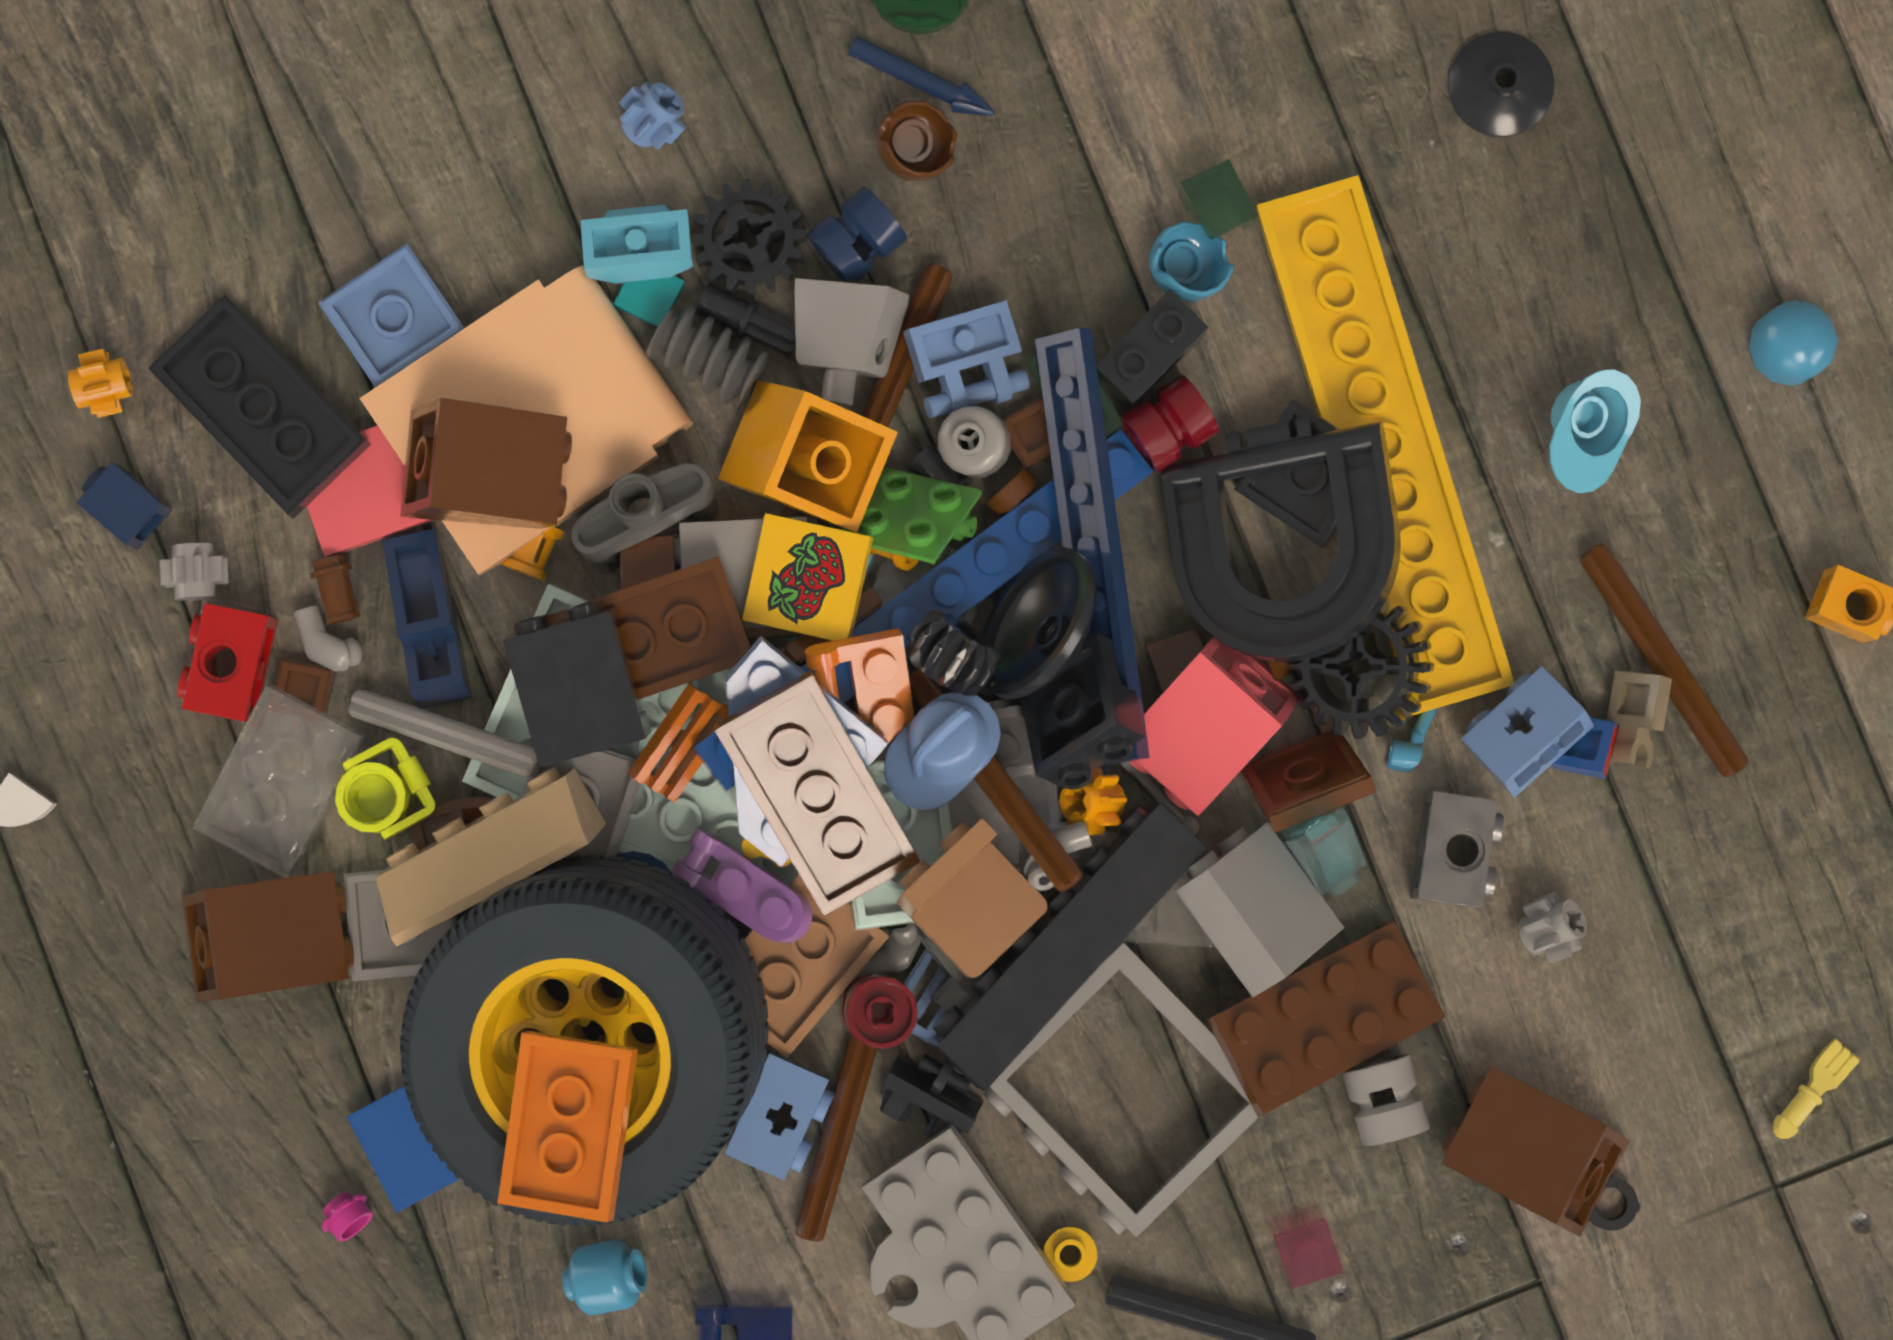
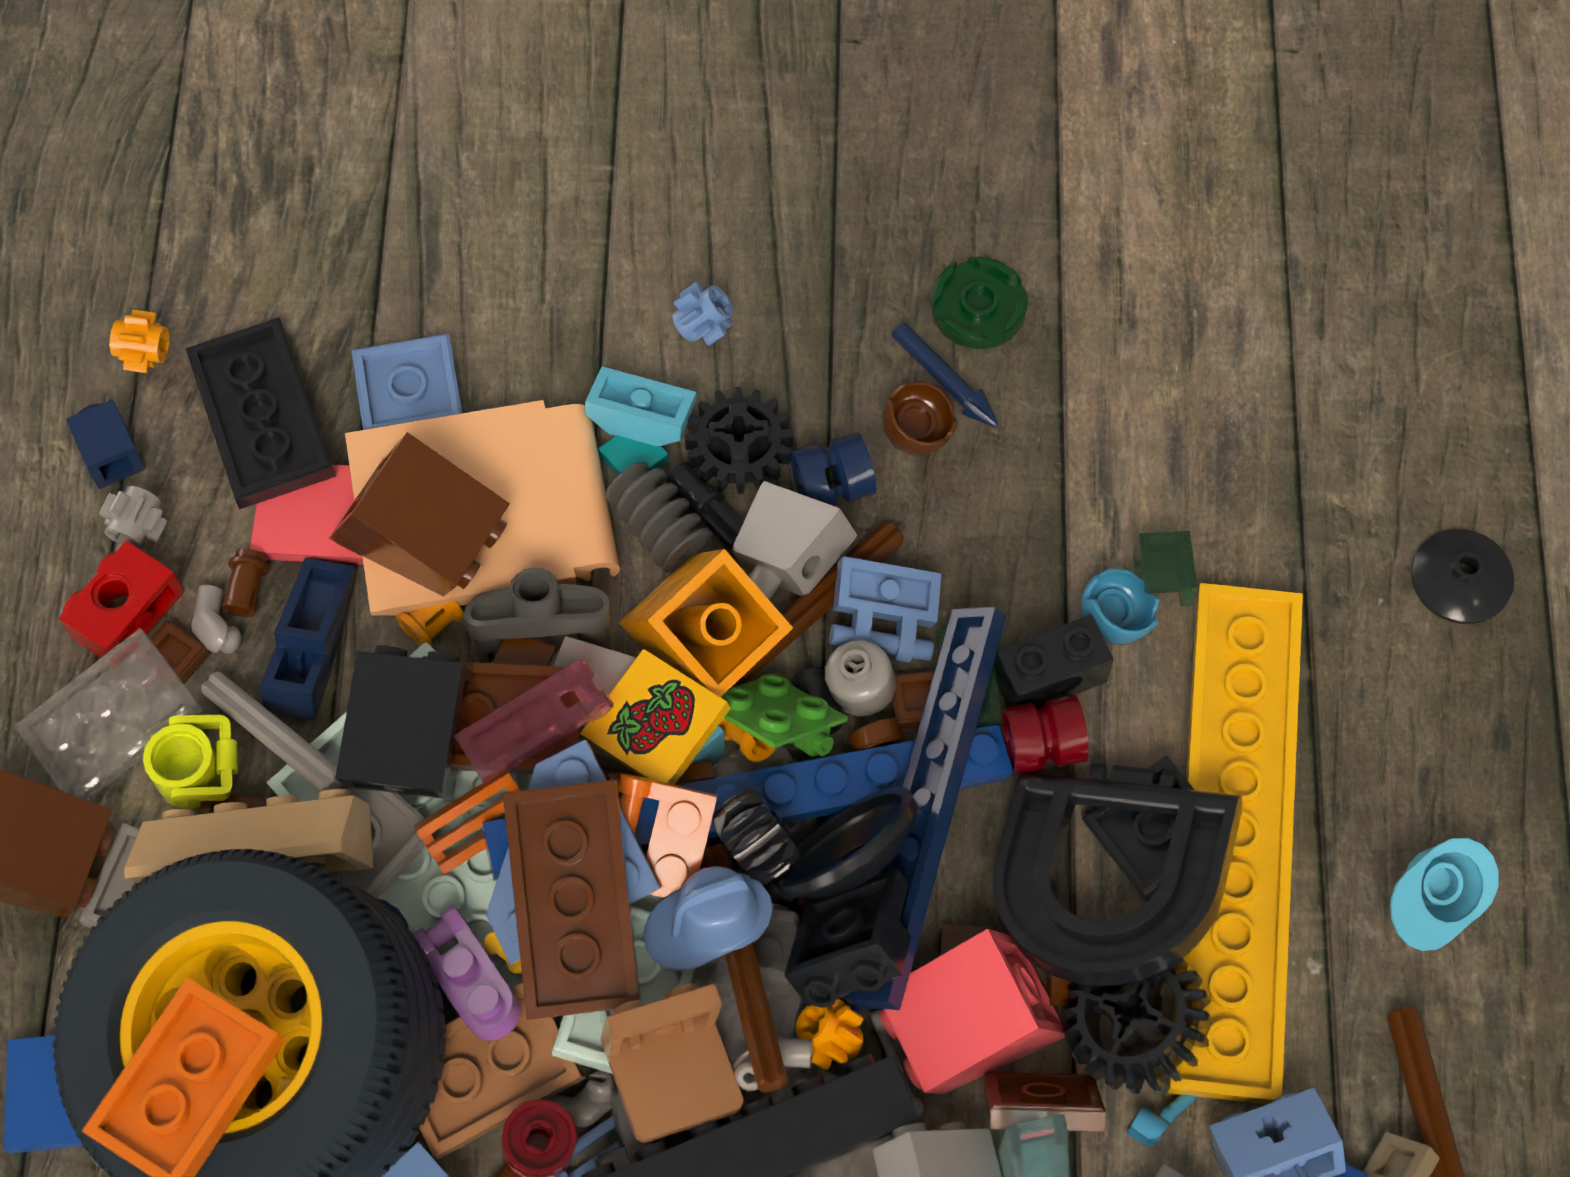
camera: 25 degrees right, 20 degrees down
none -> clear pink plate [454,659,614,785]

